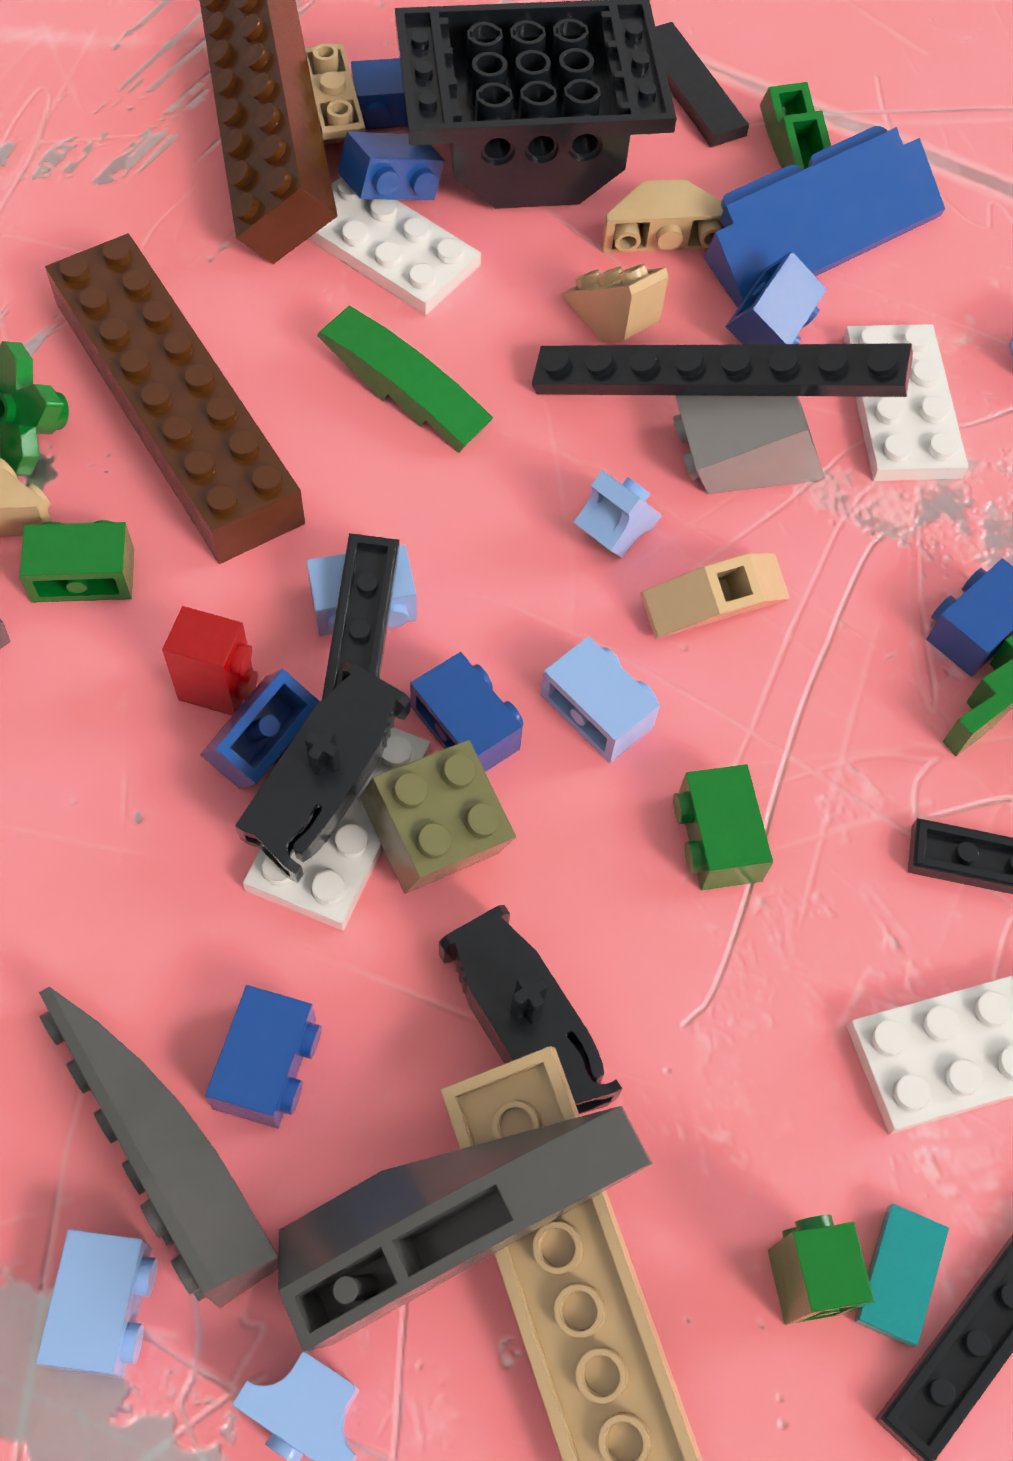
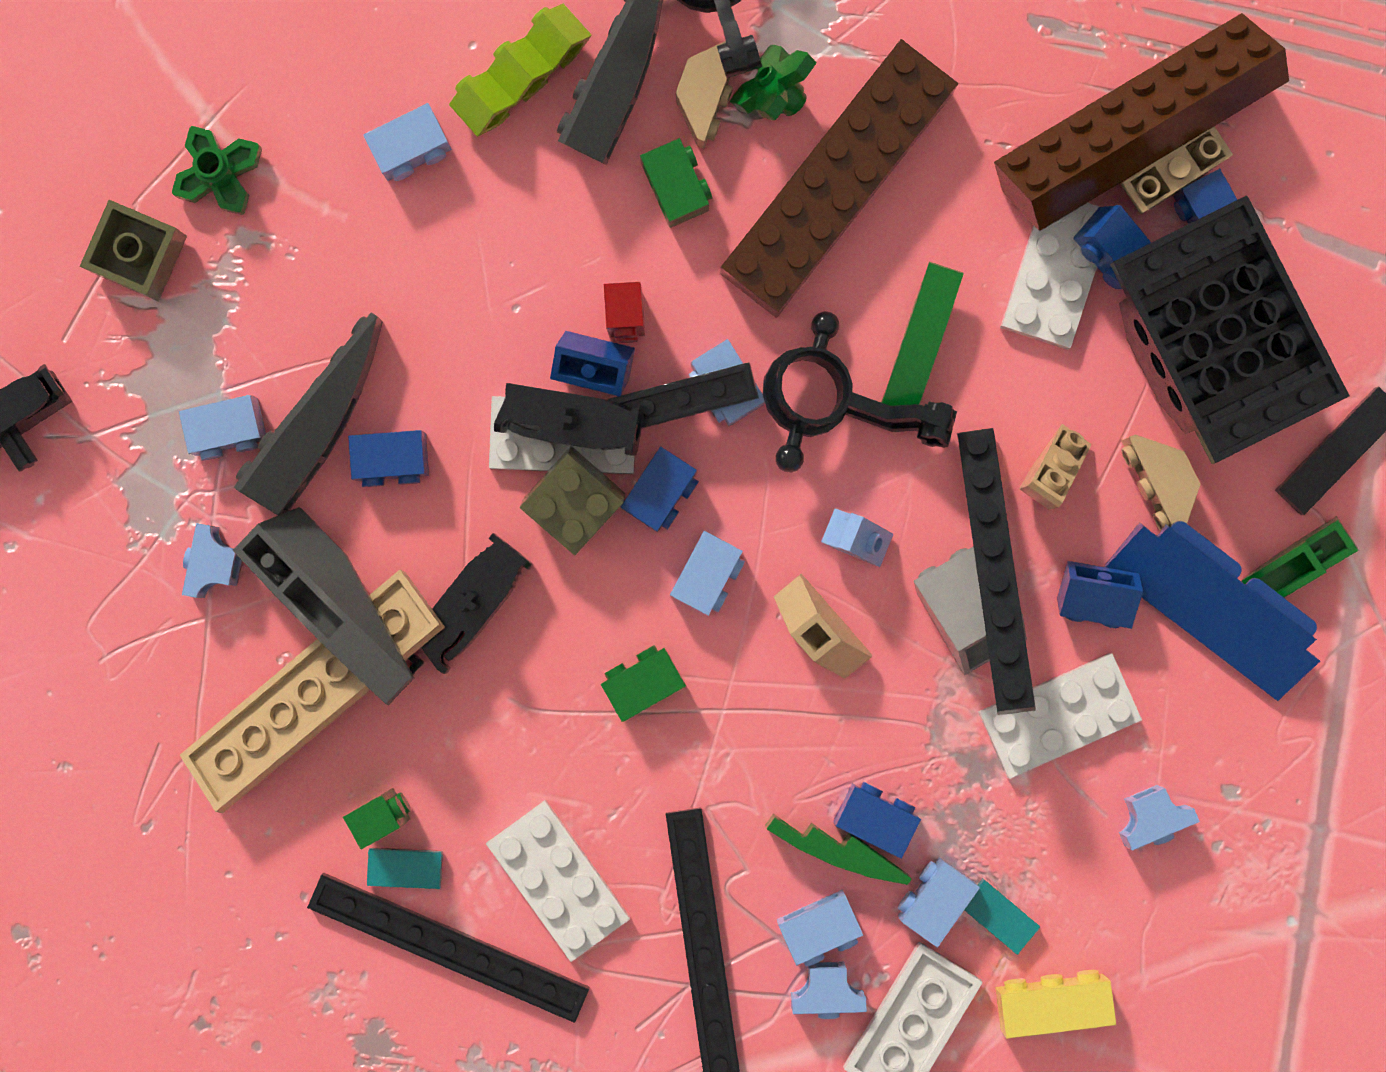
camera: 75 degrees right, 25 degrees up
none -> black piece [763,311,957,473]

